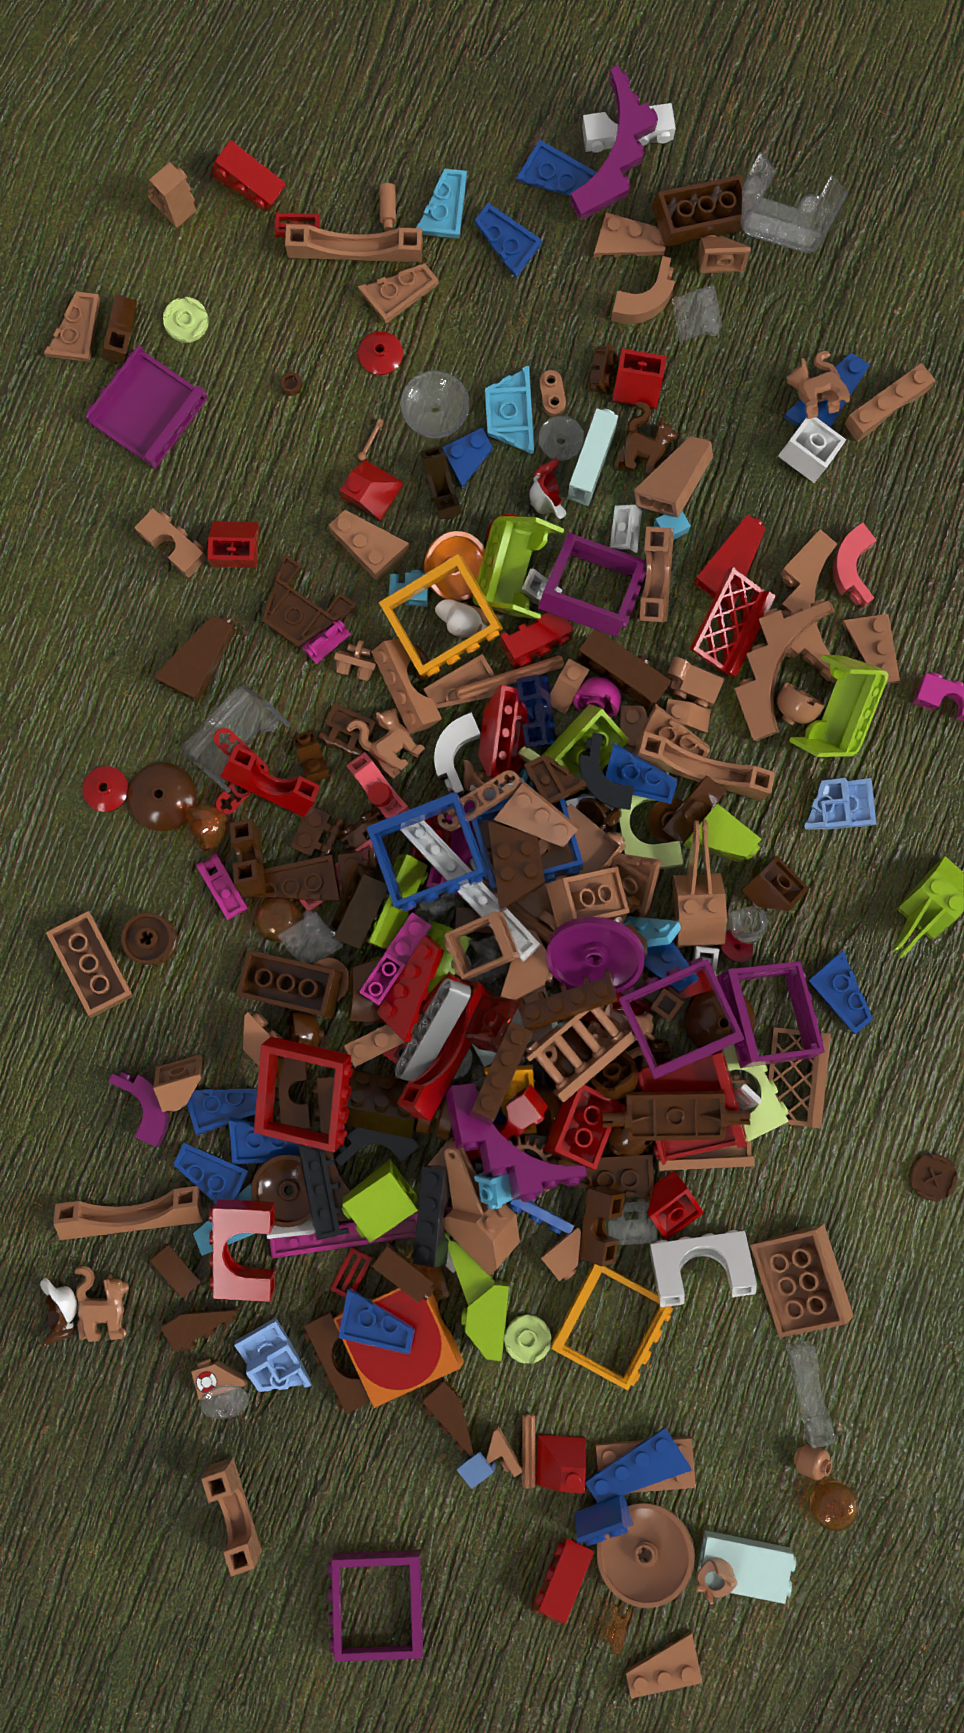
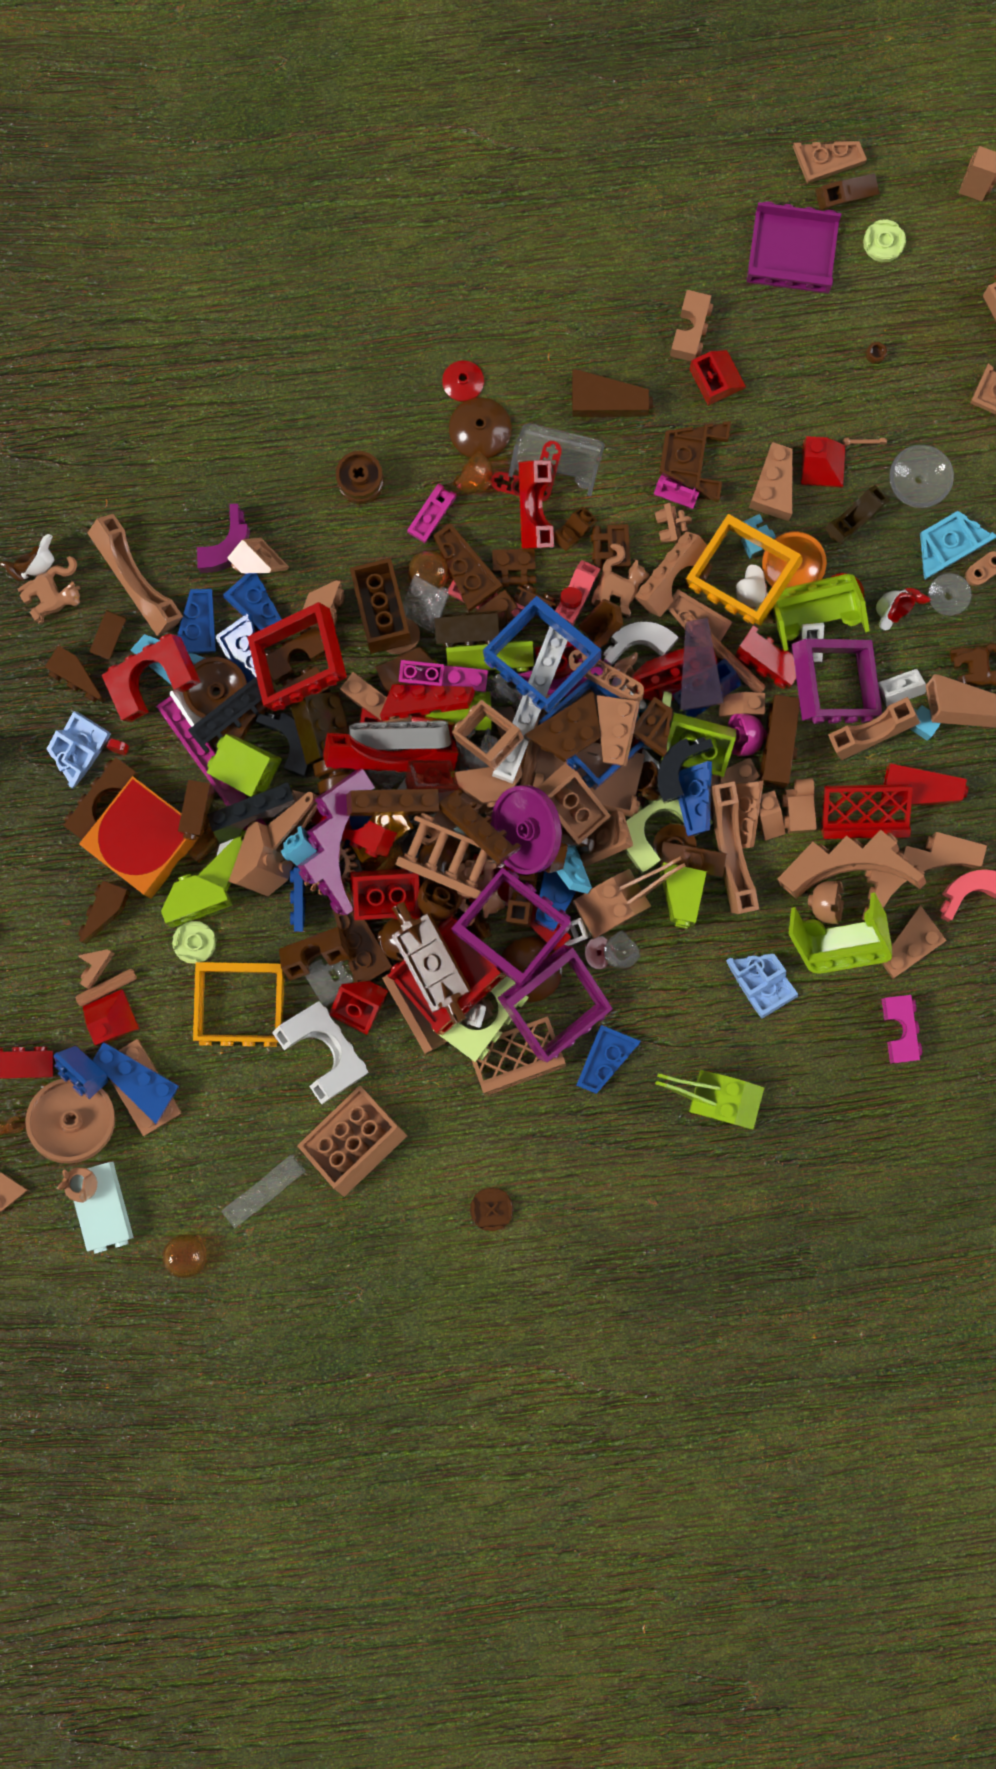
camera: 65 degrees right, 0 degrees up
nougat brick [46,911,134,1018] -> none
nougat slope [191,1359,248,1400] -> none
clear dish [200,1385,249,1419] -> none
reddish brown arch [230,818,266,897] -> none
reddish brown cylinder [285,1011,324,1047] -> none
red tile [330,1246,373,1298] -> none
blue wing [338,1288,415,1354] -> none
red dish [358,331,403,375] -> none
blue wing [443,428,493,488] -> none
medium blue panel [457,1452,497,1489] -> none
nougat slope [541,1226,581,1281] -> none
light aqua brick [567,409,618,506] -> none
reddish brown slope [742,856,809,911] -> none
nougat head [794,1443,832,1481] -> none
none -> red tile [107,739,129,755]
none -> reddish brown bracket [579,599,623,648]
none -> clear purple wing [680,618,723,711]

